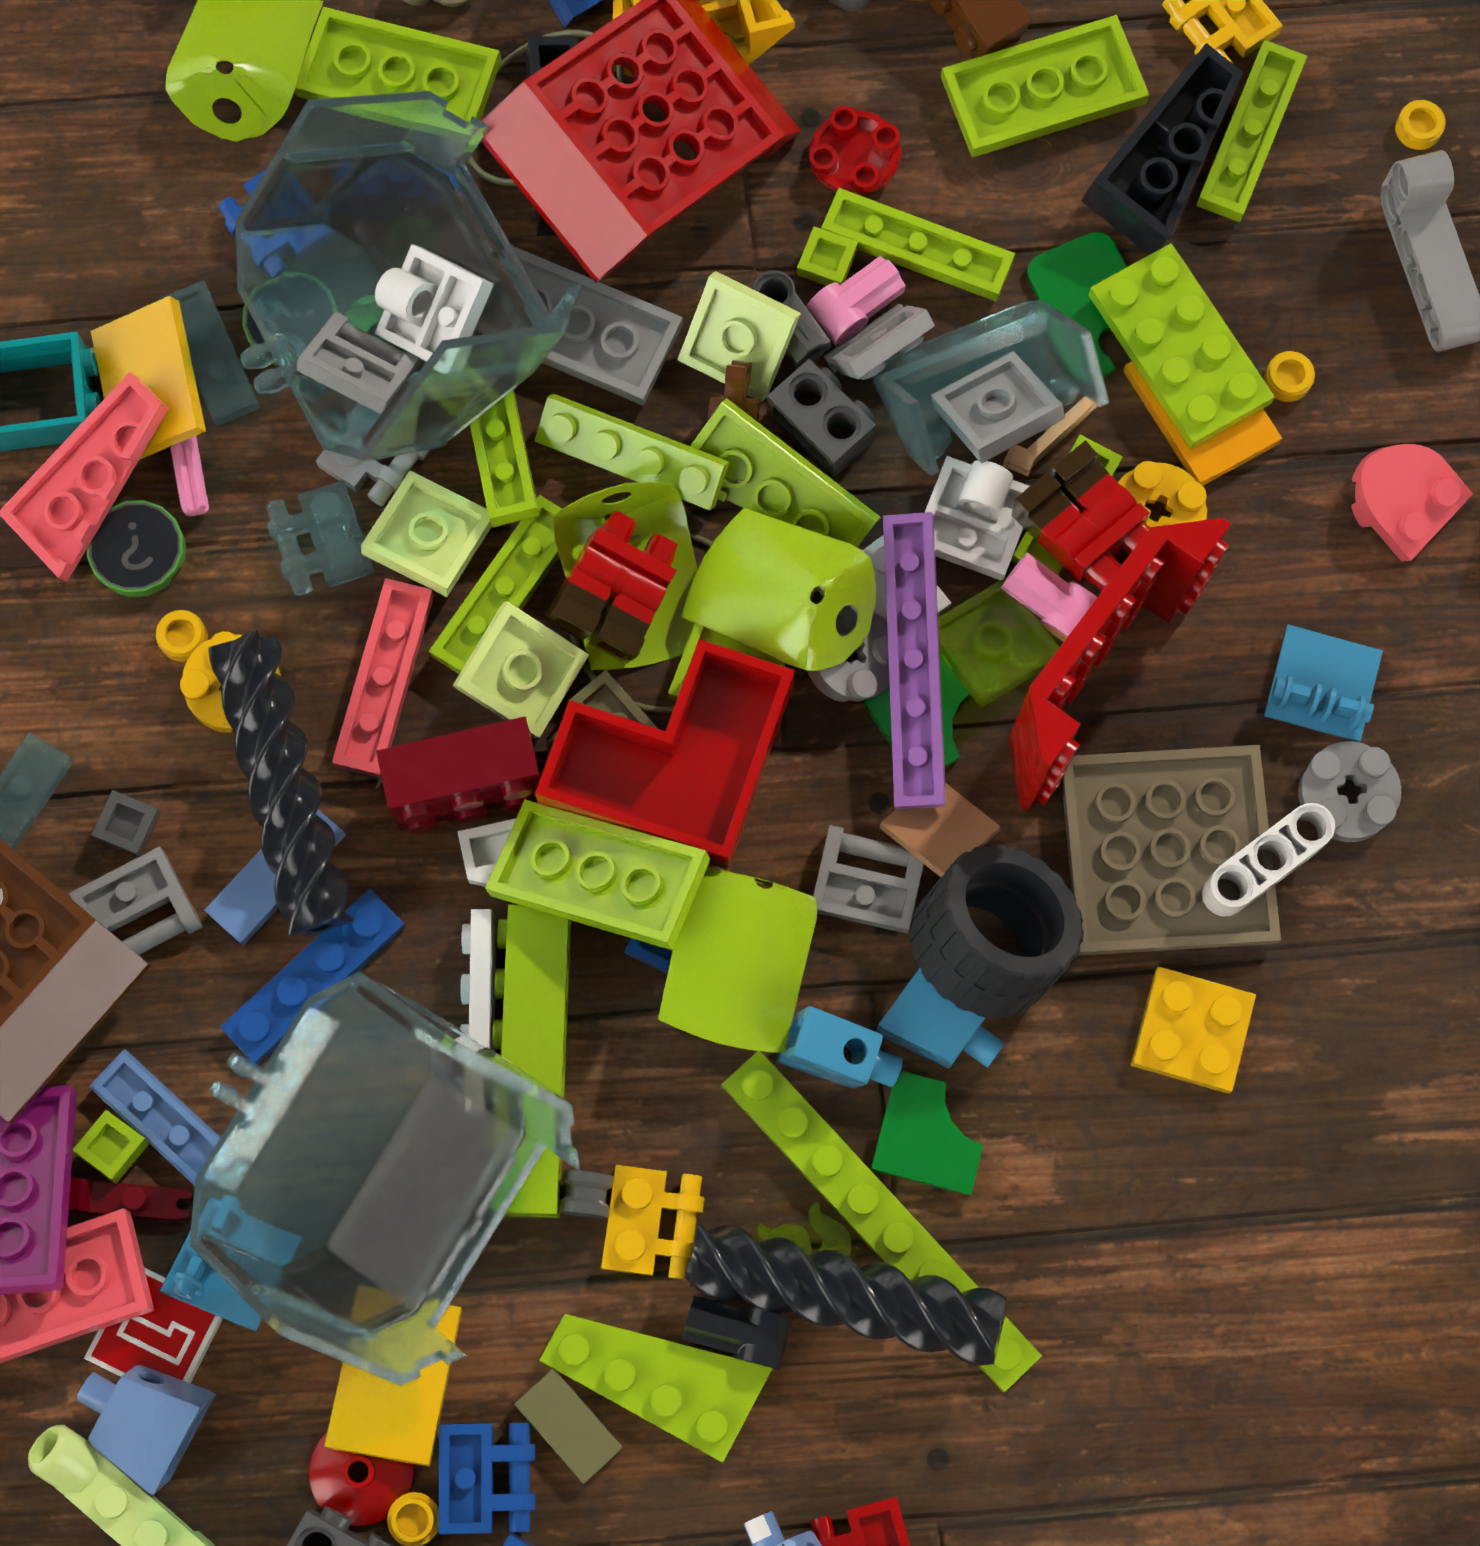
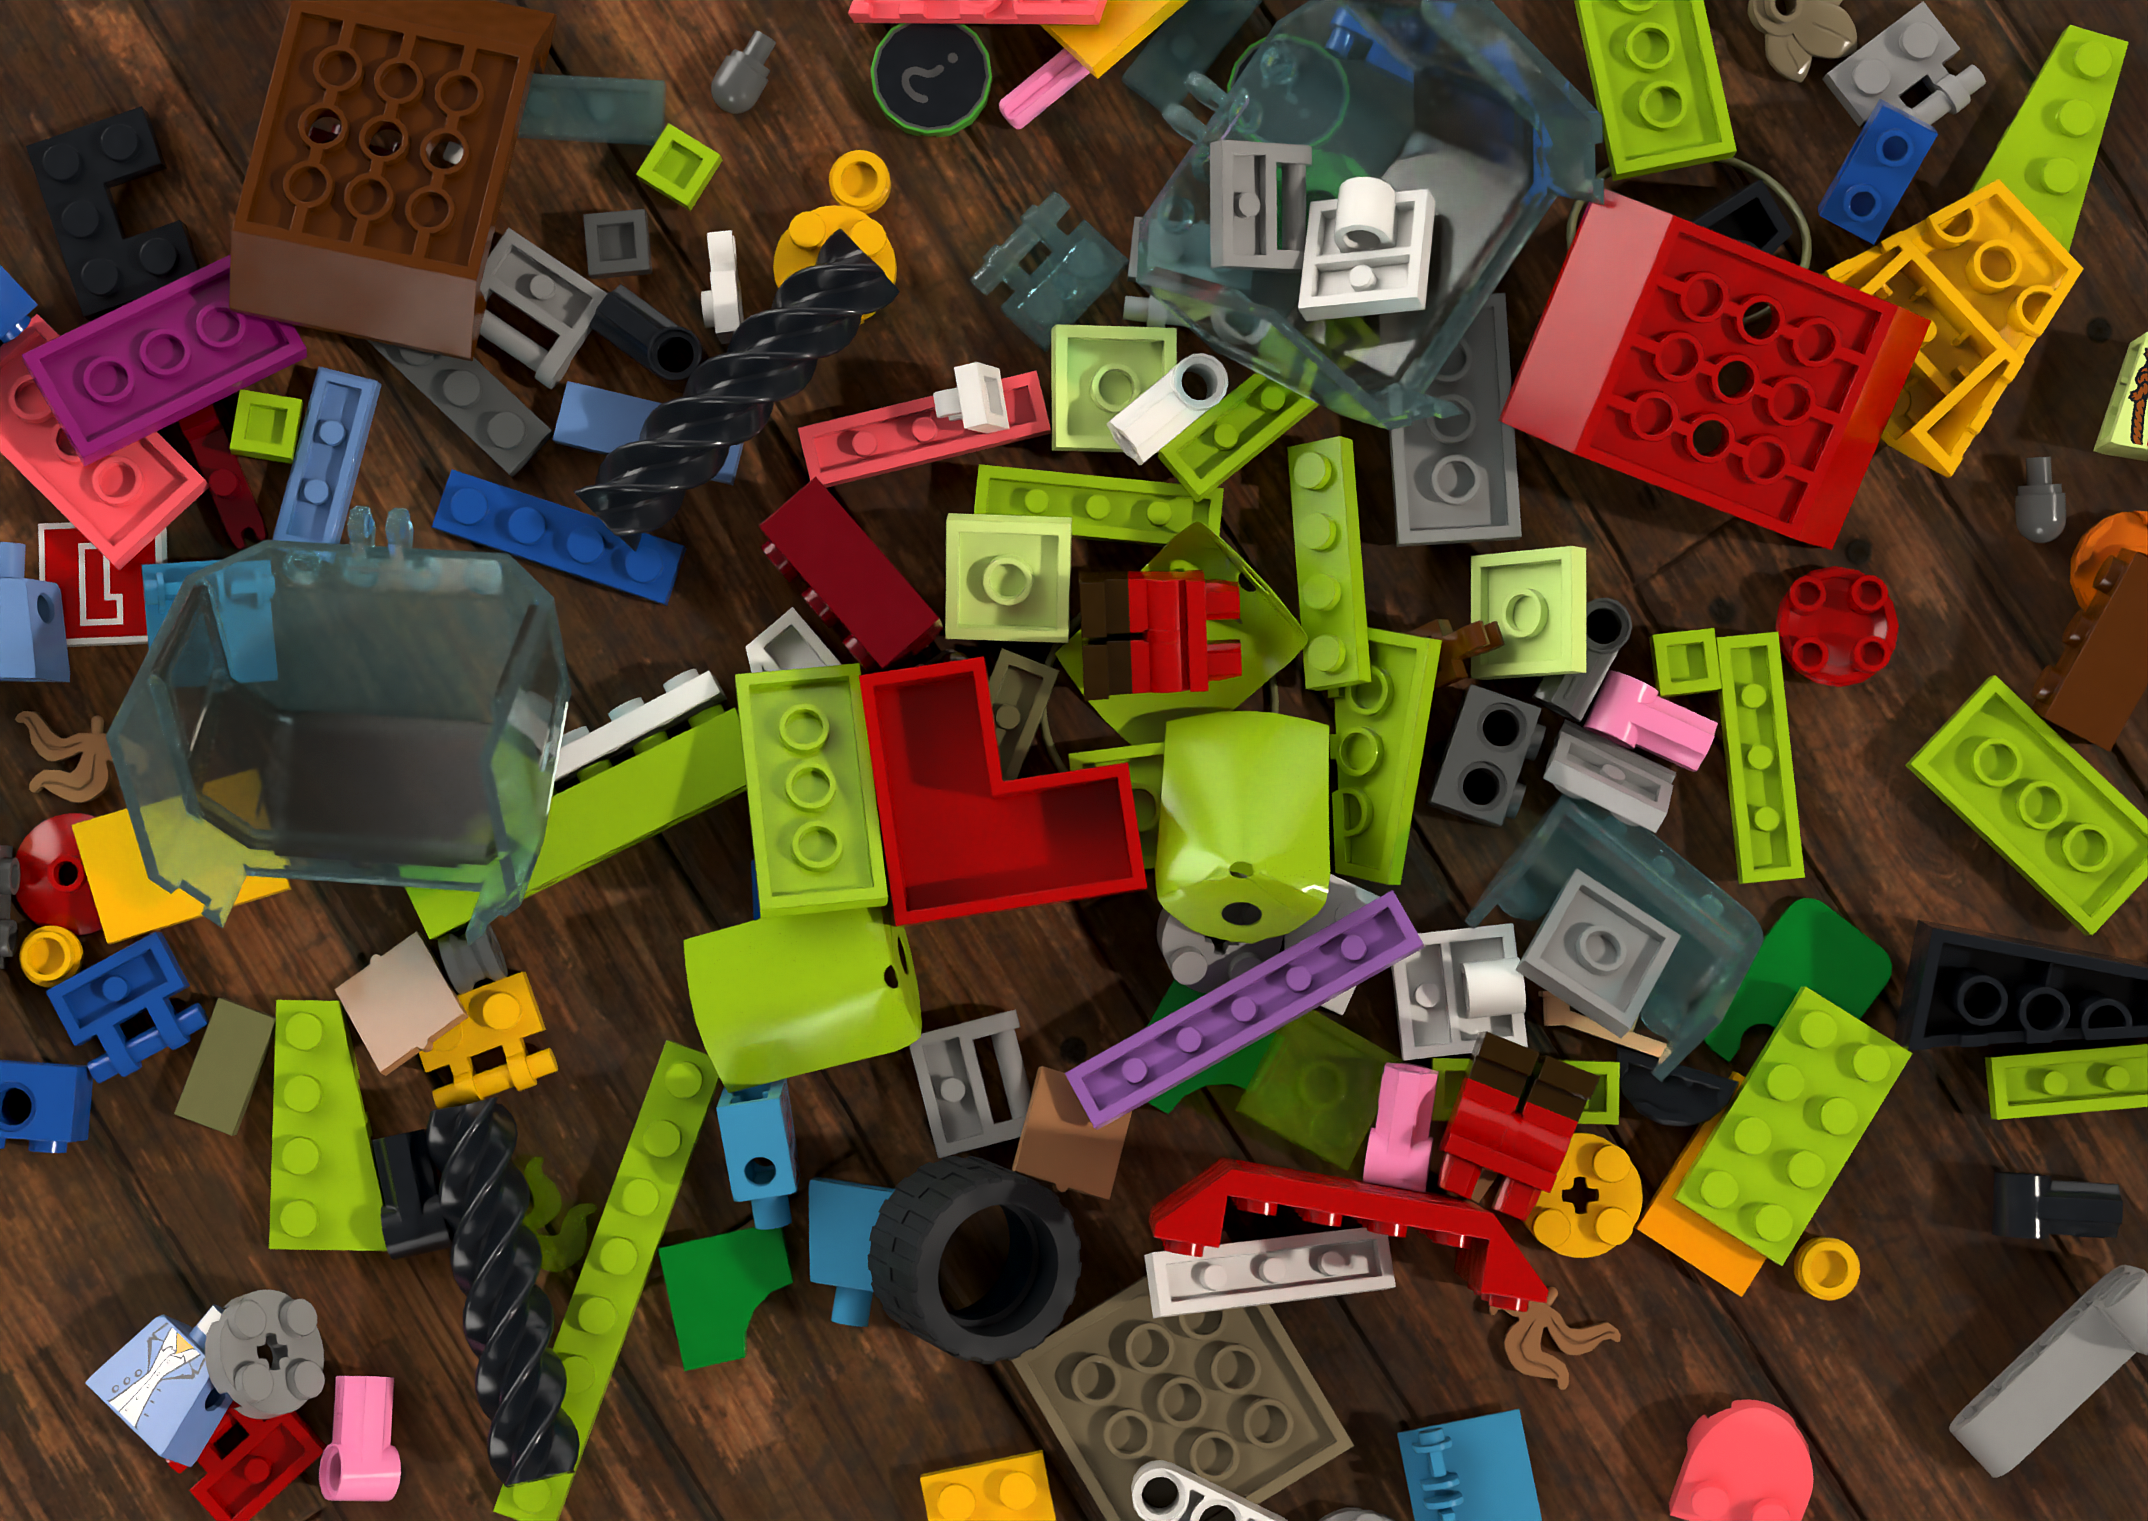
camera: 65 degrees right, 10 degrees up
none -> medium nougat piece [15,711,141,803]
none -> light grey plate [205,1289,325,1419]
none -> bright pink piece [319,1376,401,1502]
none -> piece [334,931,469,1076]
none -> dark grey plate [367,340,554,478]
none -> black piece [589,284,709,393]
none -> lime plate [636,123,723,211]
none -> white plate [701,230,744,344]
none -> dark grey cylinder [711,30,776,114]
none -> white tile [933,362,1010,434]
none -> white piece [1106,353,1228,465]
none -> white plate [1144,1227,1396,1318]
none -> medium nougat piece [1488,1287,1621,1390]
none -> black plate [1616,1047,1739,1128]
none -> black piece [1992,1172,2123,1239]

